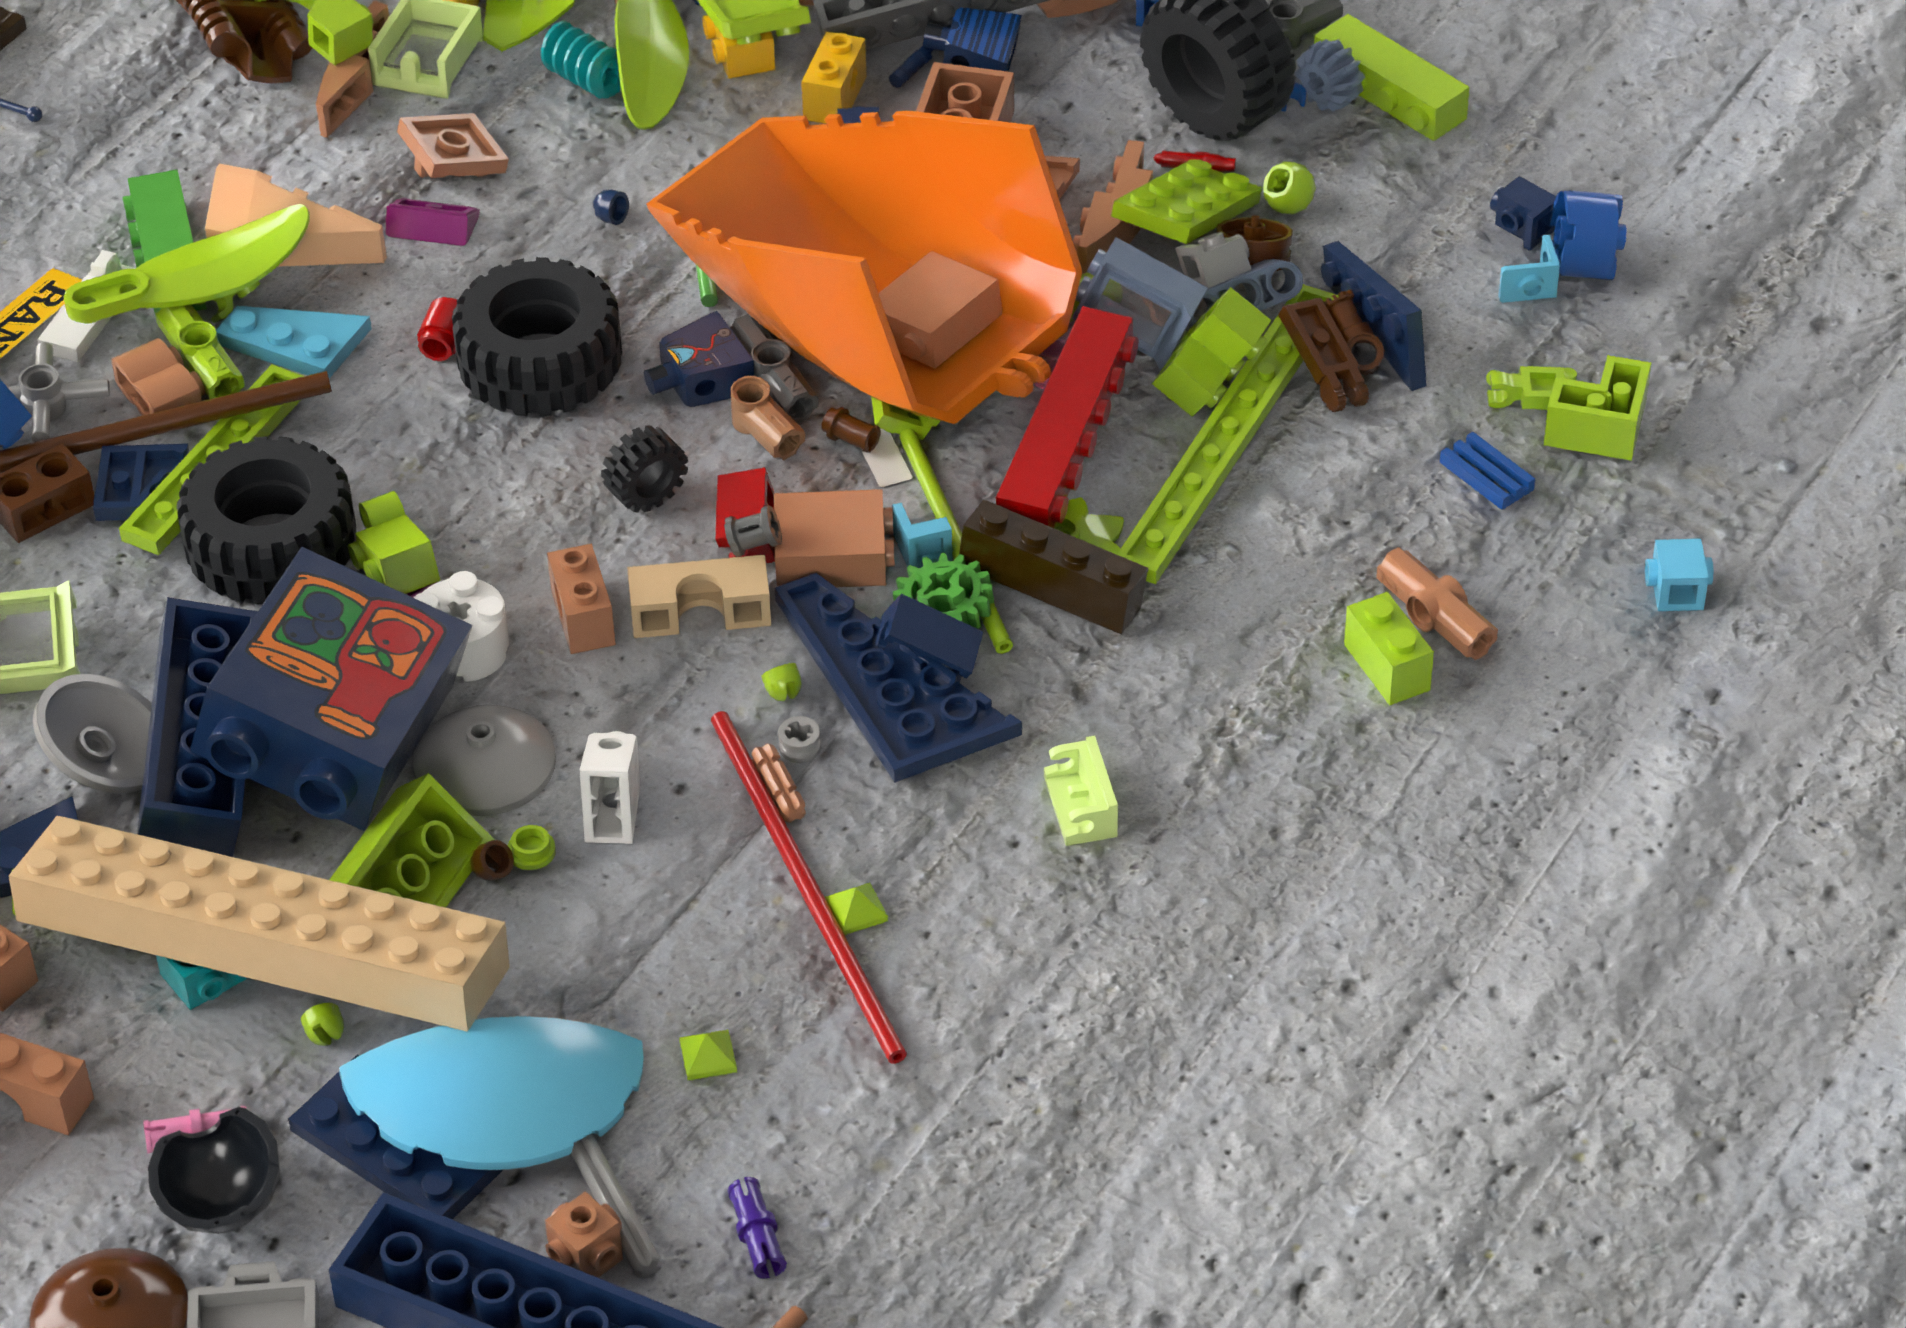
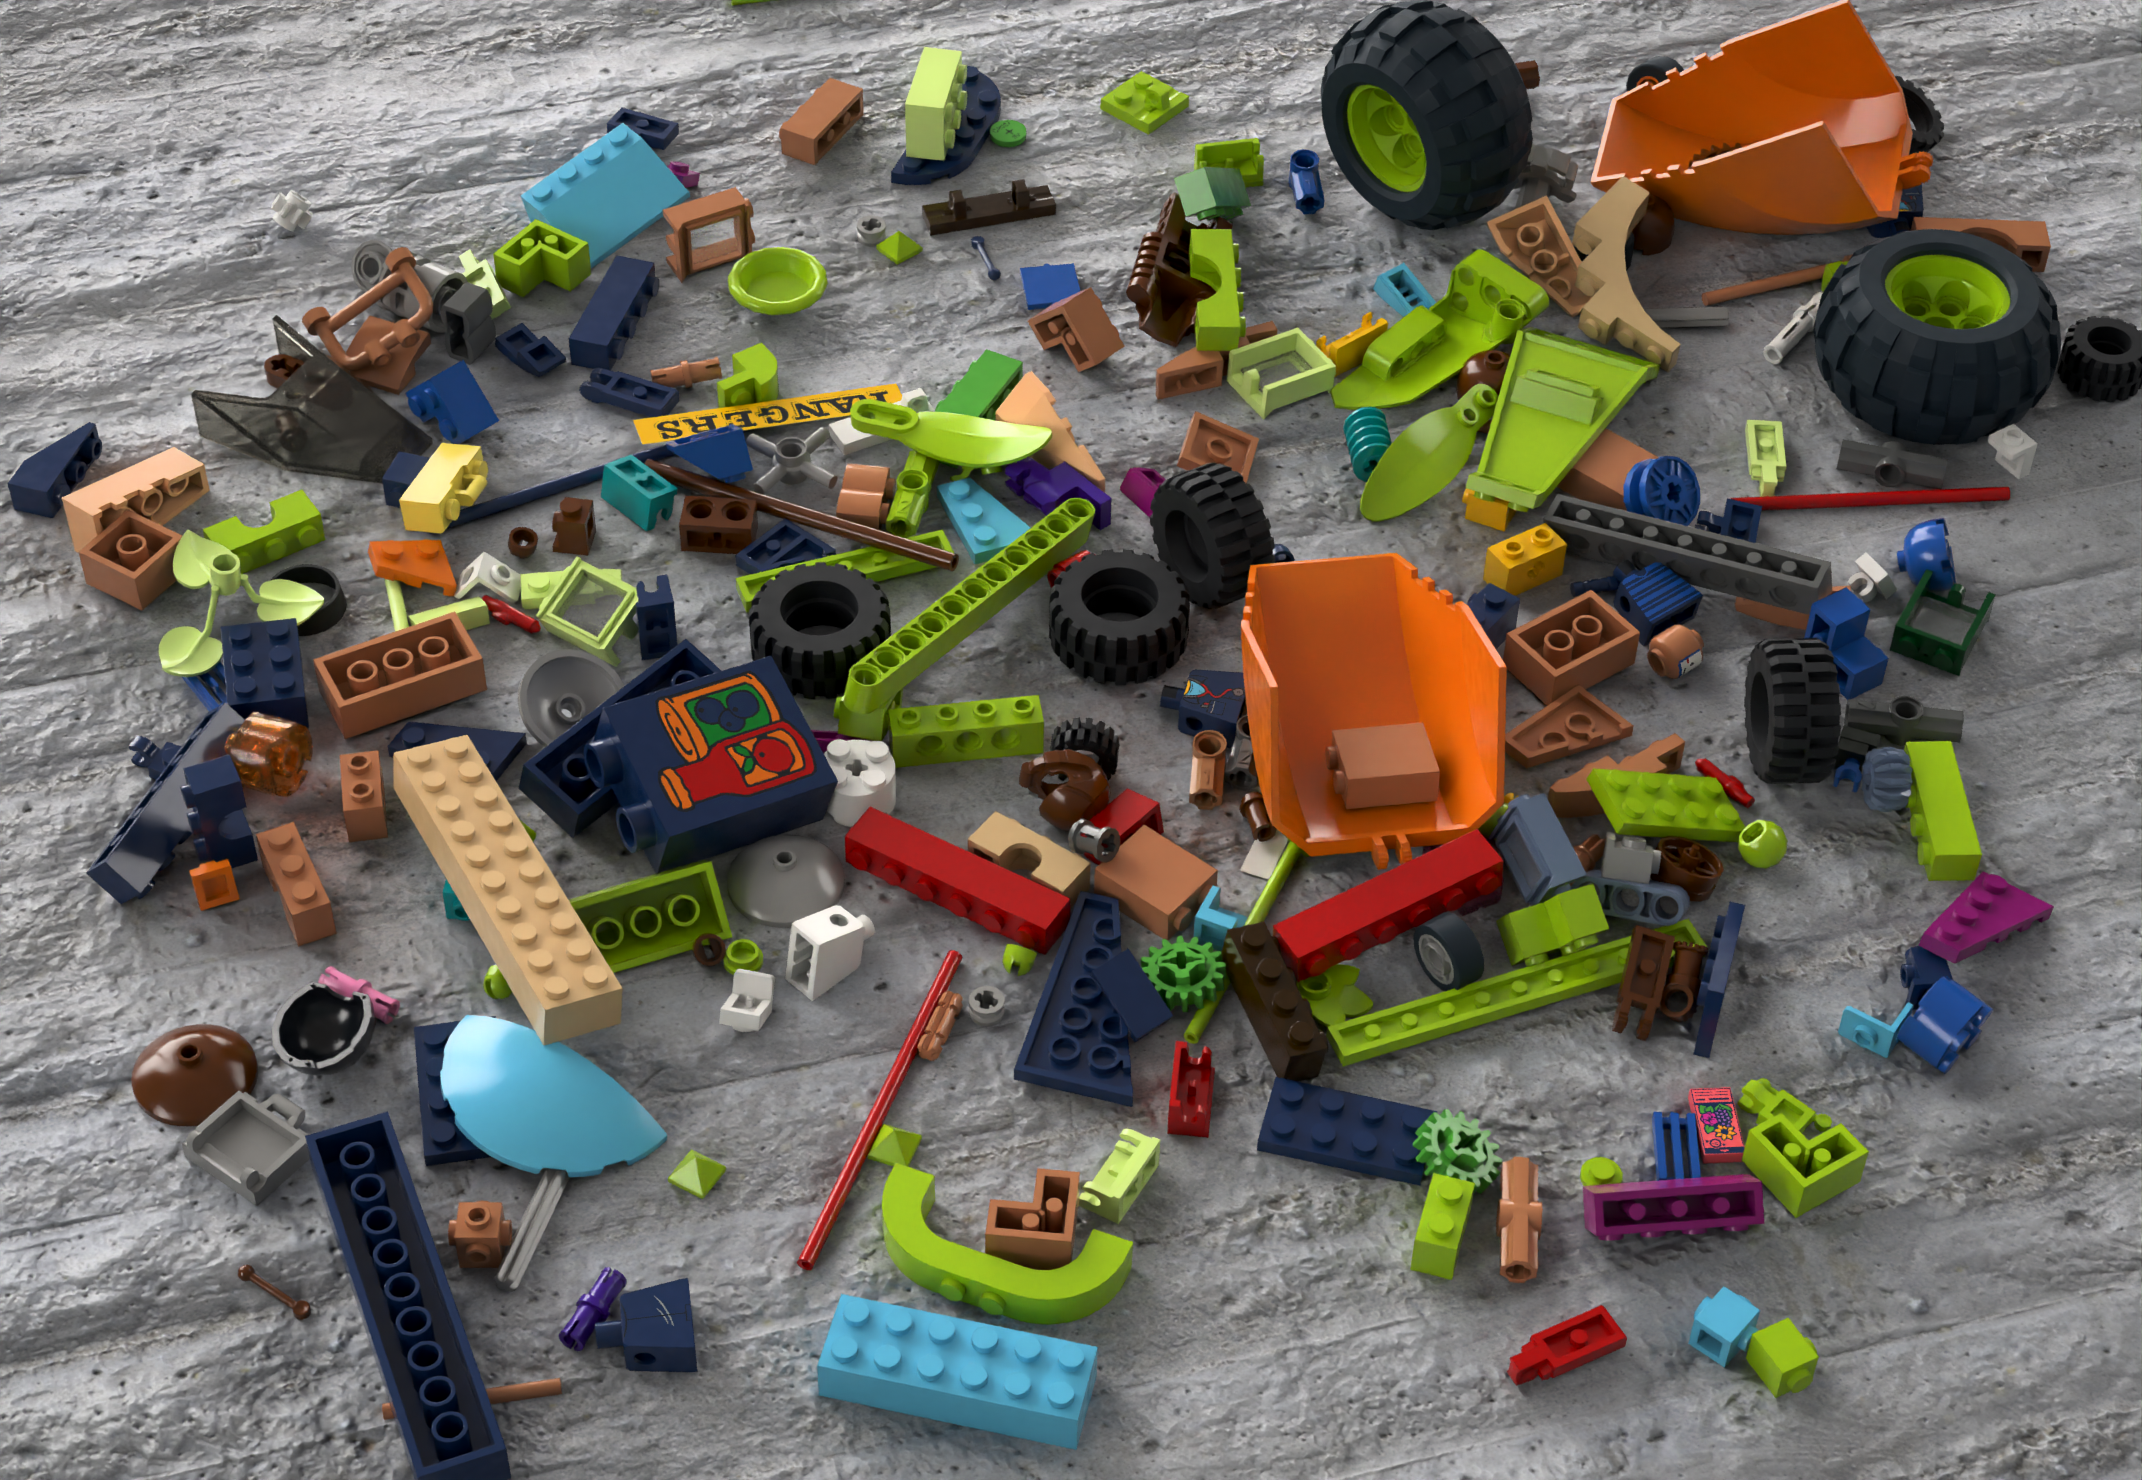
camera: 40 degrees right, 0 degrees up
nougat brick [547,543,616,654] -> none
none -> dark blue torso [595,1278,698,1372]
none -> dark blue hinge [636,574,678,661]
none -> white bracket [719,969,775,1032]
none -> medium azure brick [817,1294,1098,1450]
none -> lime beam [843,498,1095,714]
none -> red brick [845,806,1070,955]
none -> lime arch [882,1163,1133,1325]
none -> lime brick [888,695,1044,768]
none -> nougat brick [985,1168,1080,1270]
none -> dark purple plate [1005,457,1112,530]
none -> reddish brown helmet [1019,749,1111,832]
none -> blue piece [1020,263,1080,310]
none -> nougat brick [1028,287,1124,372]
none -> black tyre [1150,463,1275,609]
none -> red hinge [1167,1041,1215,1138]
none -> dark blue plate [1257,1077,1437,1186]
none -> black wheel [1413,912,1484,991]
none -> bright green gear [1413,1109,1502,1194]
none -> red hinge [1507,1305,1627,1386]
none -> lime plate [1580,1157,1623,1186]
none -> magenta brick [1583,1174,1764,1241]
none -> nougat head [1647,624,1704,679]
none -> tile [1688,1087,1745,1164]
none -> lime brick [1746,1318,1819,1398]
none -> magenta wing [1918,871,2054,964]

